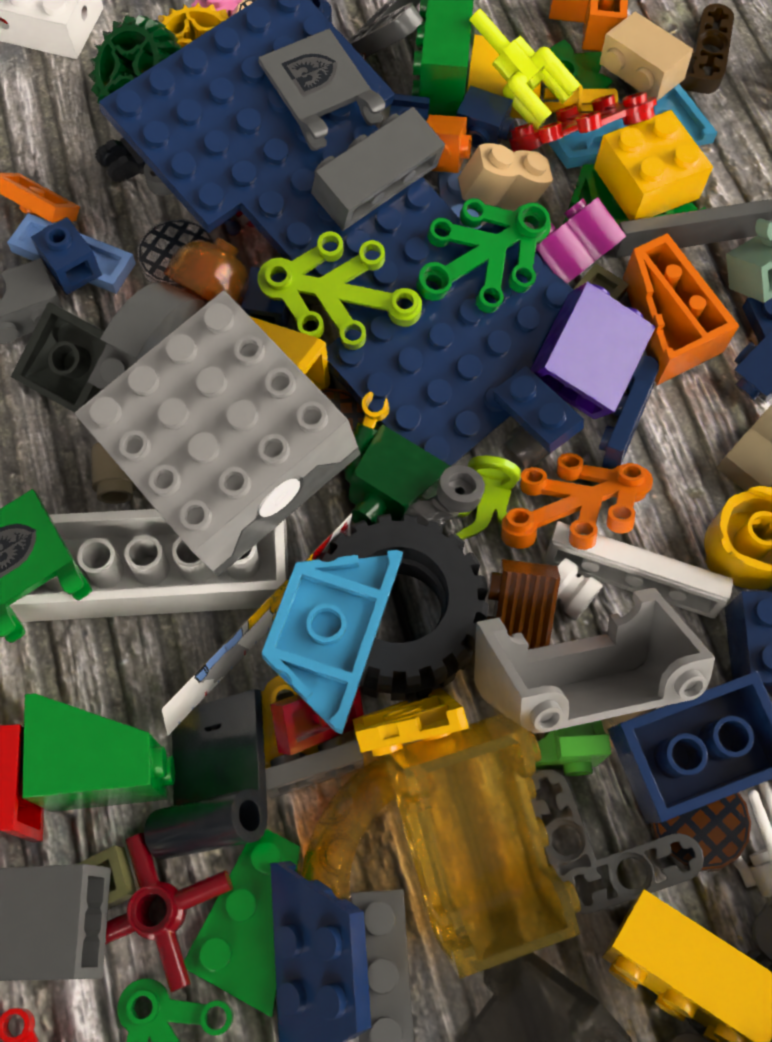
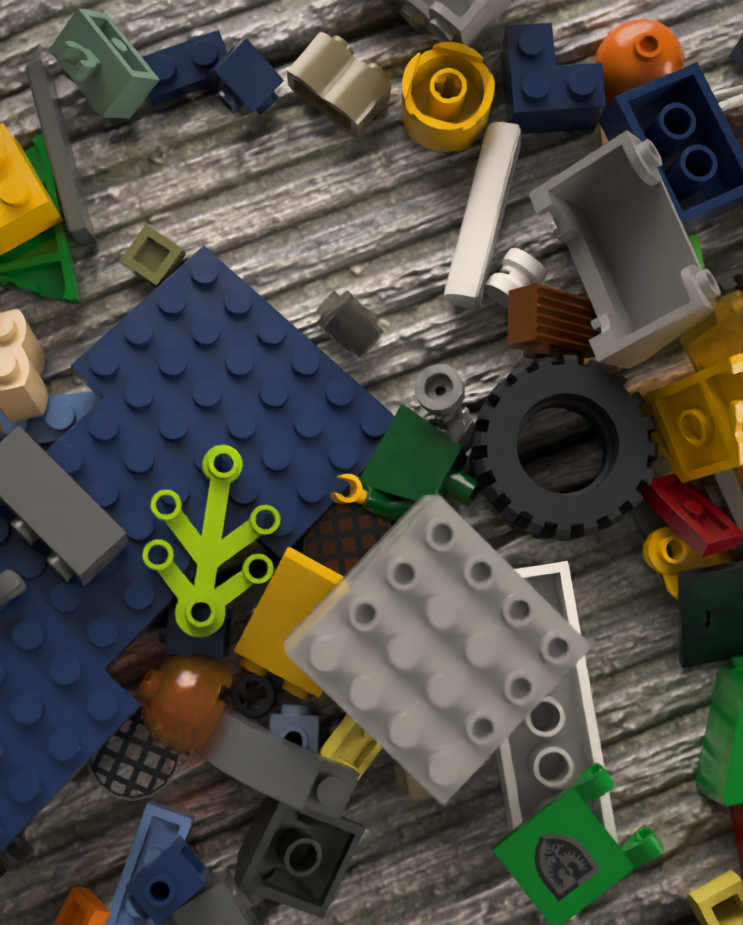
camera: 90 degrees left, 15 degrees up
sticker [161,513,352,736] -> none
dark azure wing [261,550,403,734] -> none
green plant [416,198,551,313] -> none
lime piece [456,455,521,540] -> none
dark blue plate [493,366,584,454] -> none
orange plant [501,453,653,550] -> none
brick [530,281,656,420] -> none
magenta brick [535,197,626,284] -> none
dark blue hinge [599,354,659,469] -> none
orange wedge [623,233,739,385] -> none

